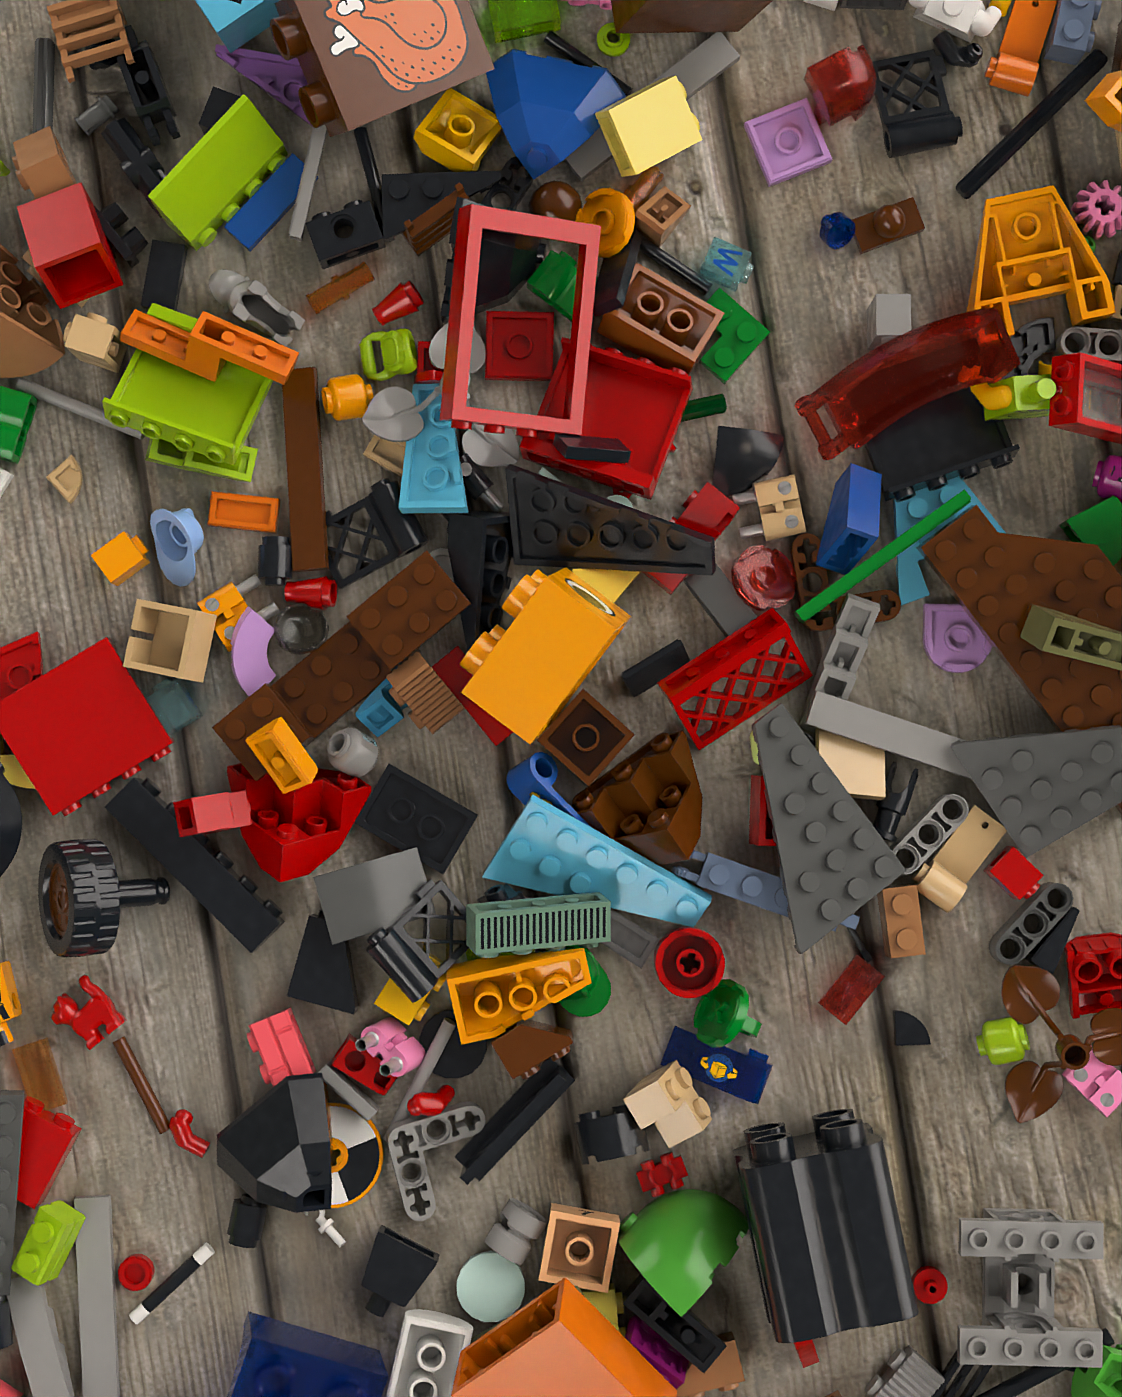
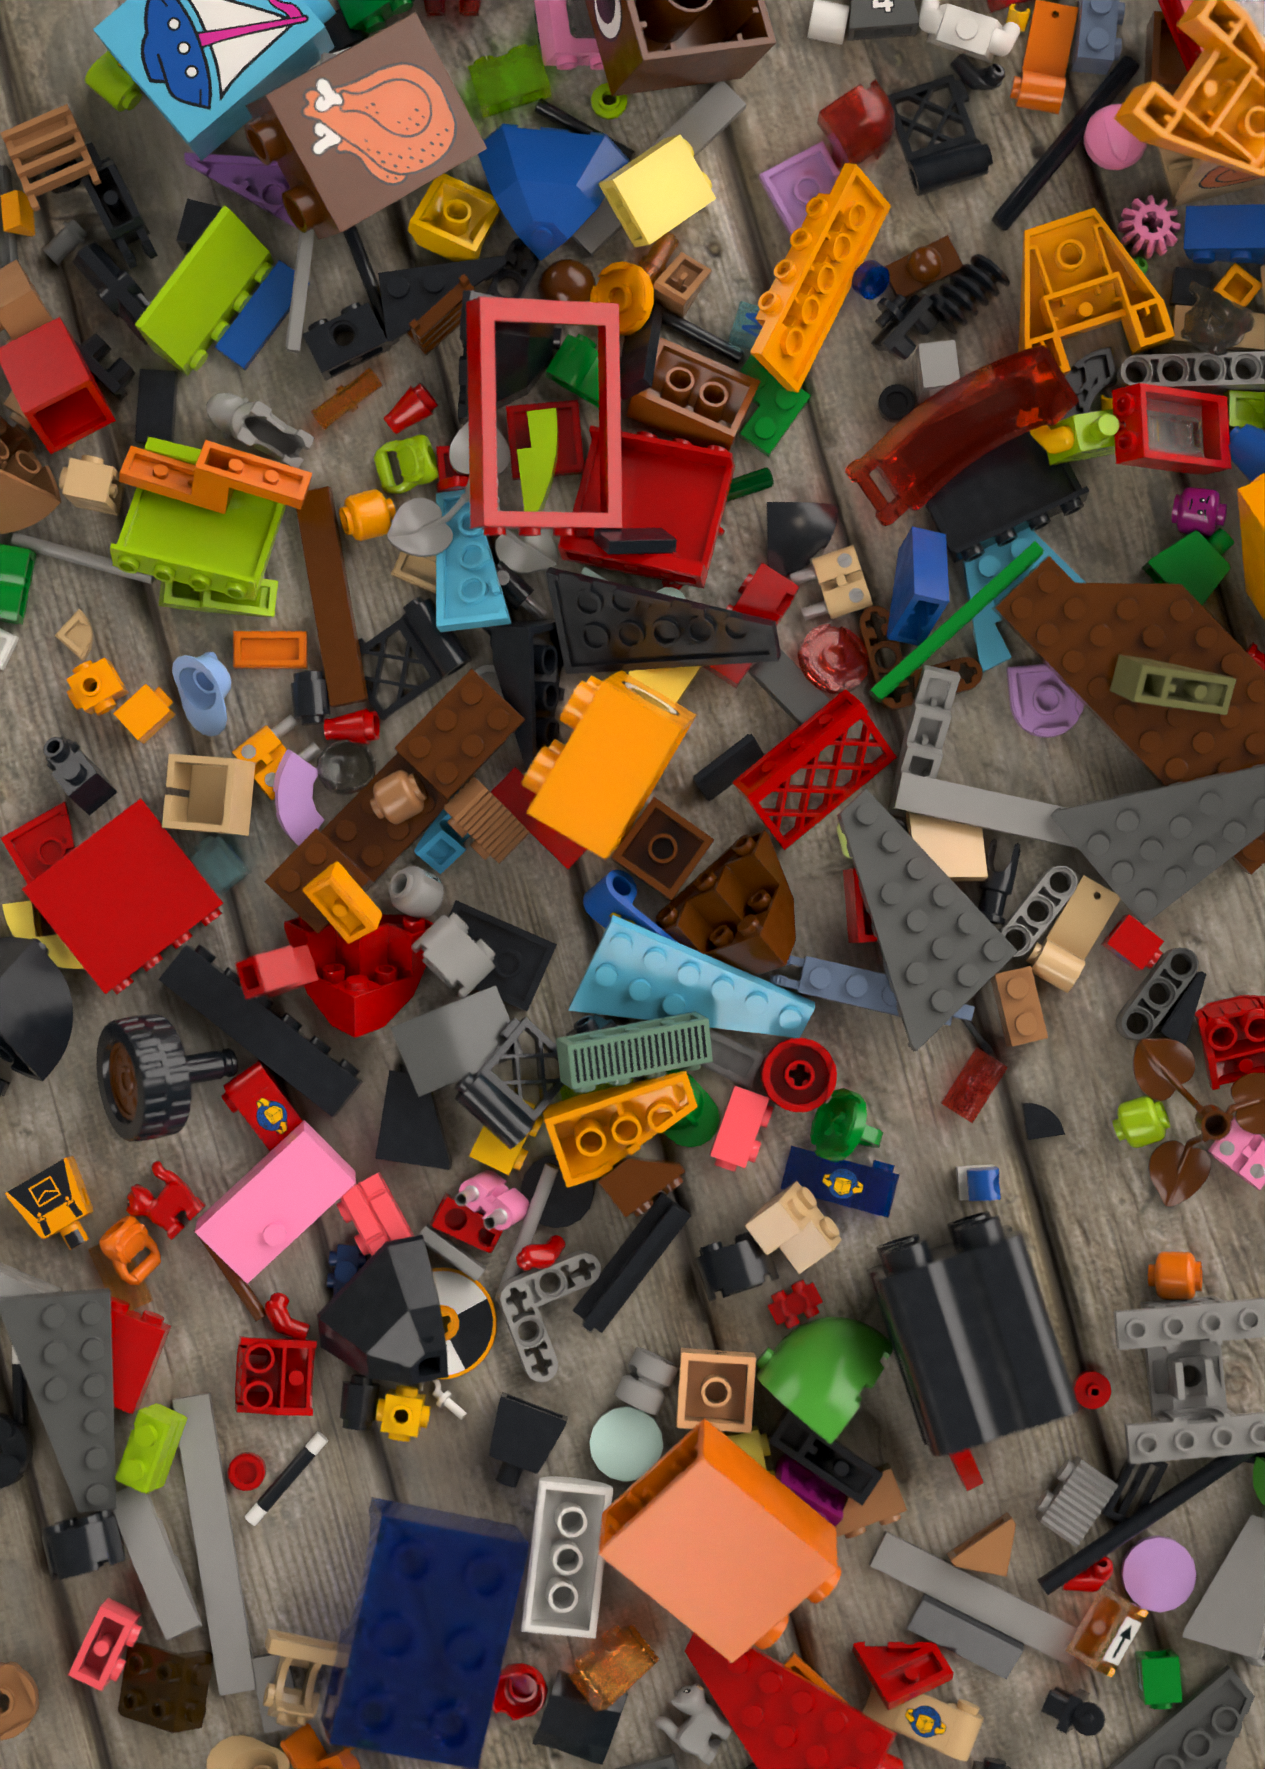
camera: 10 degrees left, 0 degrees up
none -> light orange slope [0,190,36,237]
none -> black brick [43,736,117,816]
none -> light orange brick [66,657,129,716]
none -> orange piece [99,1216,161,1285]
none -> bright pink brick [195,1120,356,1284]
none -> red door [221,1060,303,1151]
none -> red slope [235,1336,317,1416]
none -> dark blue piece [327,1244,367,1297]
none -> medium nougat head [370,770,428,824]
none -> yellow brick [375,1385,431,1442]
none -> light grey brick [411,913,496,999]
none -> lime slope [517,408,559,512]
none -> coral brick [709,1085,773,1172]
none -> light orange plate [750,163,891,393]
none -> black hips [871,294,939,360]
none -> black tile [878,384,915,423]
none -> black piece [929,254,1010,334]
none -> blue leg [956,1164,1001,1201]
none -> bright pink piece [1084,104,1147,171]
none -> orange head [1148,1251,1203,1300]

